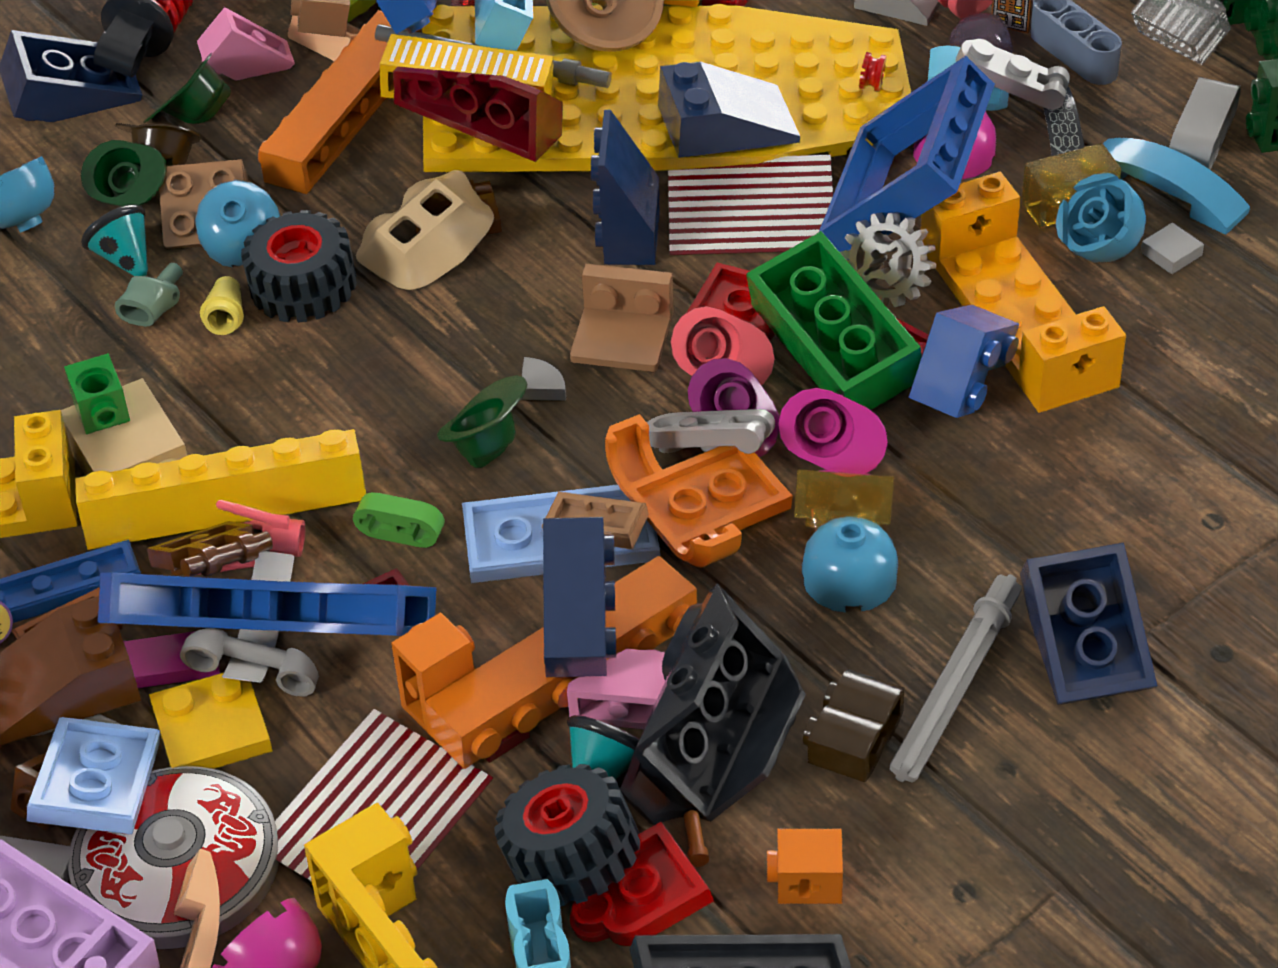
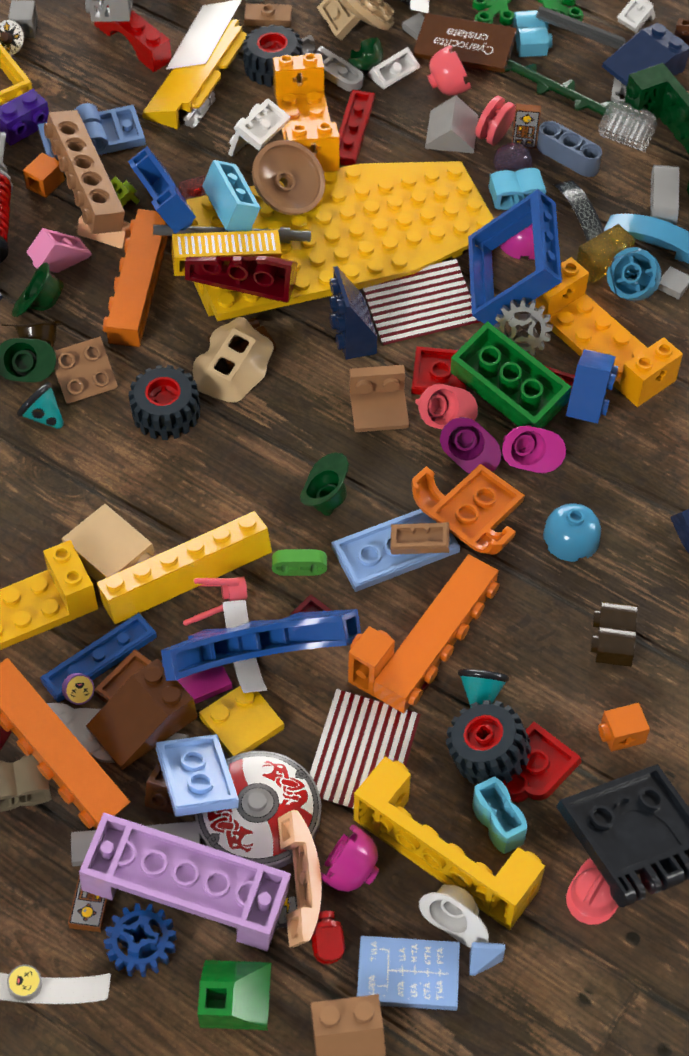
camera: 20 degrees left, 10 degrees up
green brick [64,353,130,435] -> none
sand green piece [115,263,183,327] -> none
reddish brown plate [147,521,273,577] -> none
light grey bar [180,628,319,697] -> none
dark azure cylinder [195,180,280,267] -> none
light yellow cone [200,276,244,335] -> none
light grey tile [521,357,566,400] -> none
dark blue wedge [543,517,616,677] -> none
bright pink slope [567,649,665,729] -> none
black slope [620,583,806,825] -> none
light grey plate [647,409,775,454] -> none
dark blue slope [658,61,800,158] -> none
dark orange piece [684,810,709,867] -> none
clear yellow brick [794,468,895,528] -> none
red bush [859,52,887,92] -> none
light grey axle [890,574,1022,782] -> none
light grey plate [956,39,1070,110] -> none

